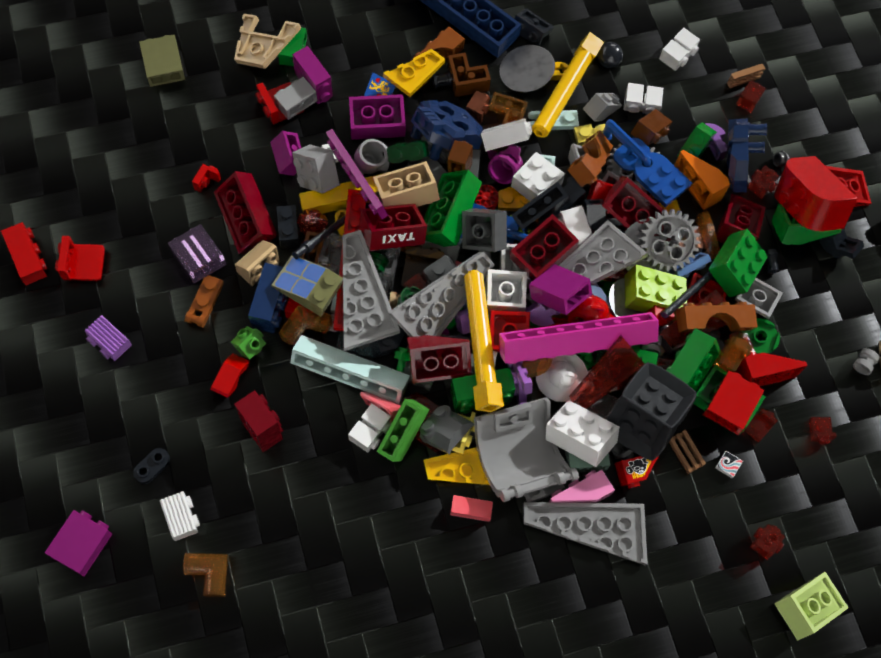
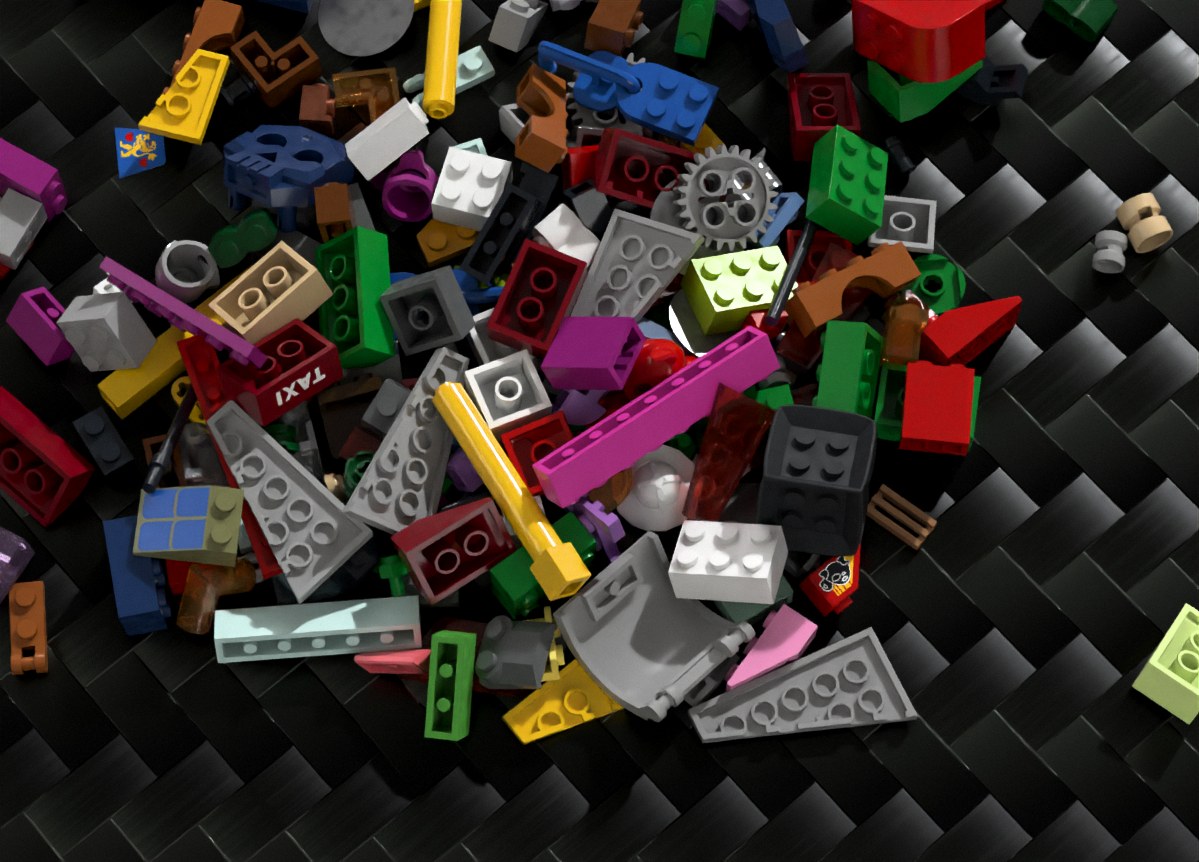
camera: 20 degrees left, 0 degrees up
red slope [210,353,250,398] -> none
bright green brick [231,326,266,359] -> none
dark red brick [234,390,283,452] -> none
tan slope [235,240,280,287] -> none
clear red brick [297,208,328,235] -> none
white piece [348,403,391,453] -> none
magenta brick [349,94,406,140] -> none
coral slope [450,495,493,522] -> none
red wheel [474,185,499,210] -> none
light yellow plate [573,124,605,146] -> none
orange slope [674,150,731,210] -> none
clear orange brick [696,211,720,259] -> none
tile [715,451,743,478] -> none
clear red bracket [744,408,778,442] -> none
clear red brick [748,165,780,199] -> none
clear red brick [750,524,785,559] -> none
clear red bracket [809,417,837,444] -> none

